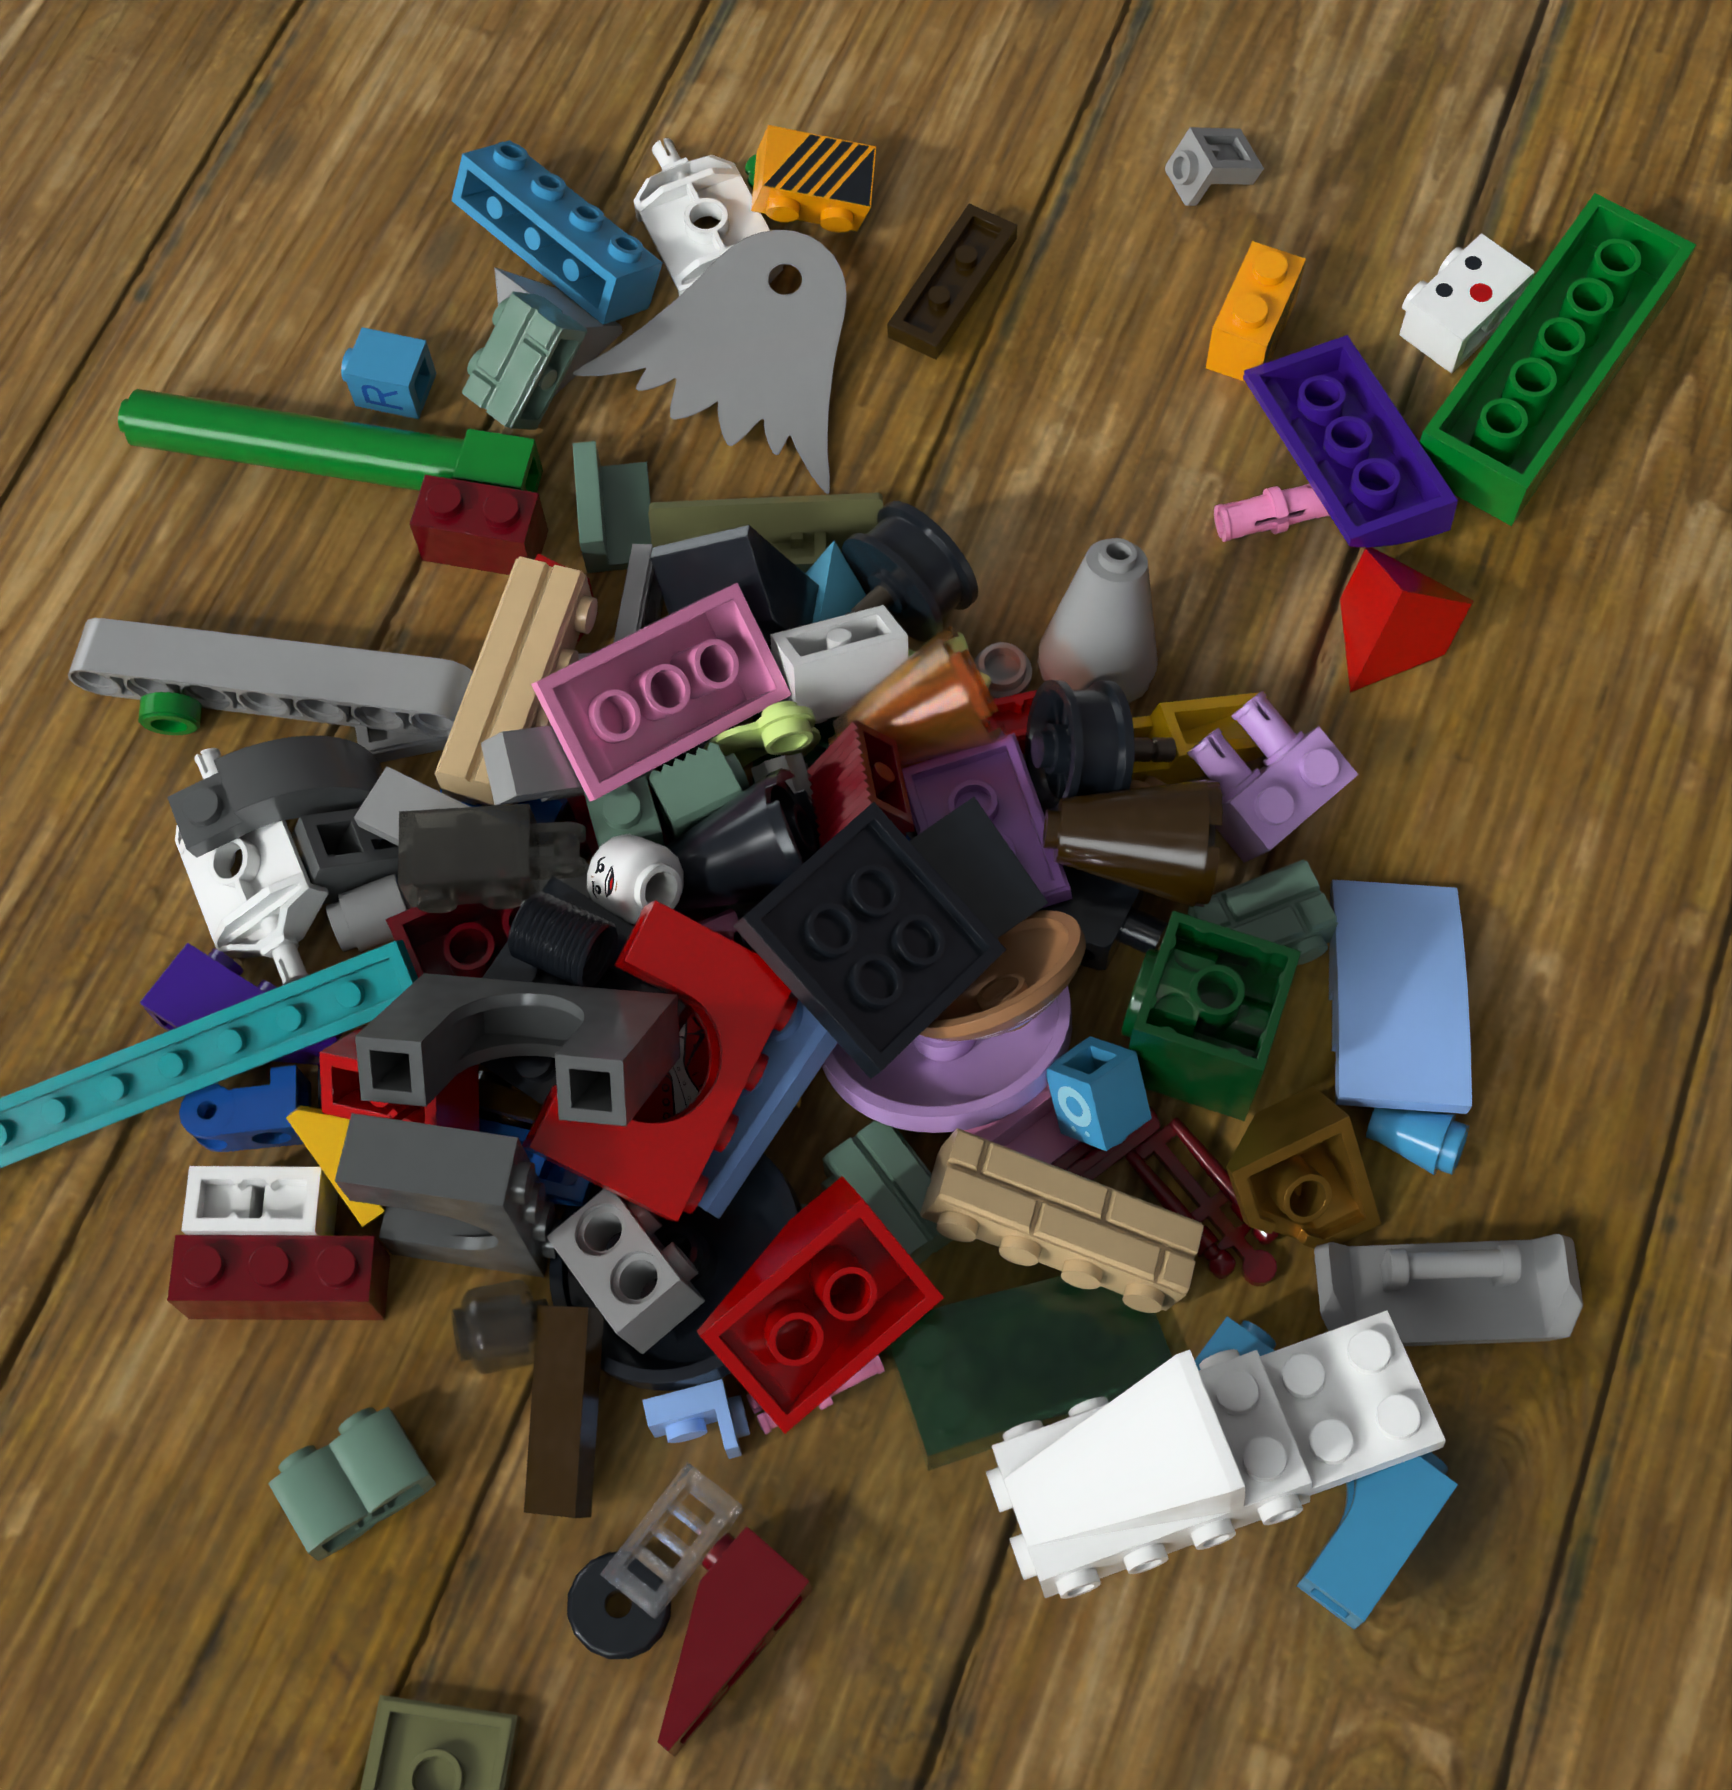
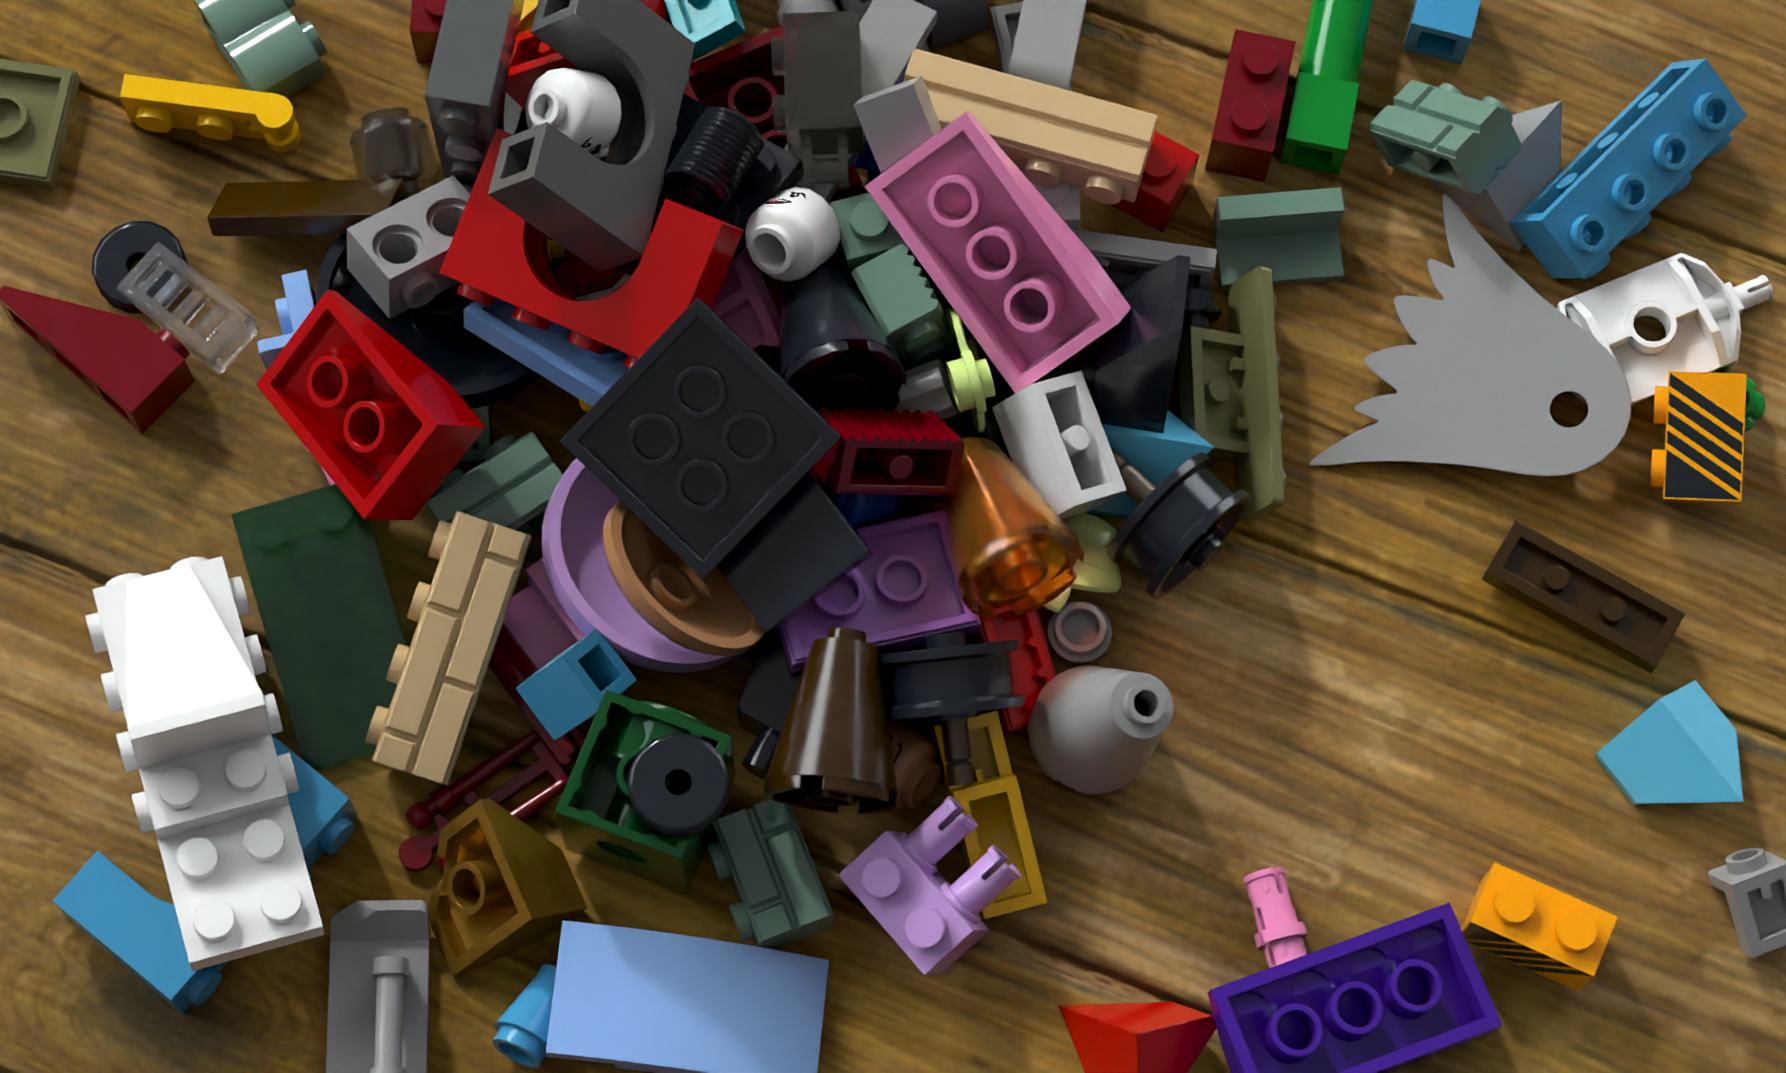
camera: 85 degrees right, 5 degrees up
none -> yellow plate [120,74,301,153]
none -> white head [525,68,621,154]
none -> black piece [627,733,730,836]
none -> medium azure slope [1594,680,1743,806]

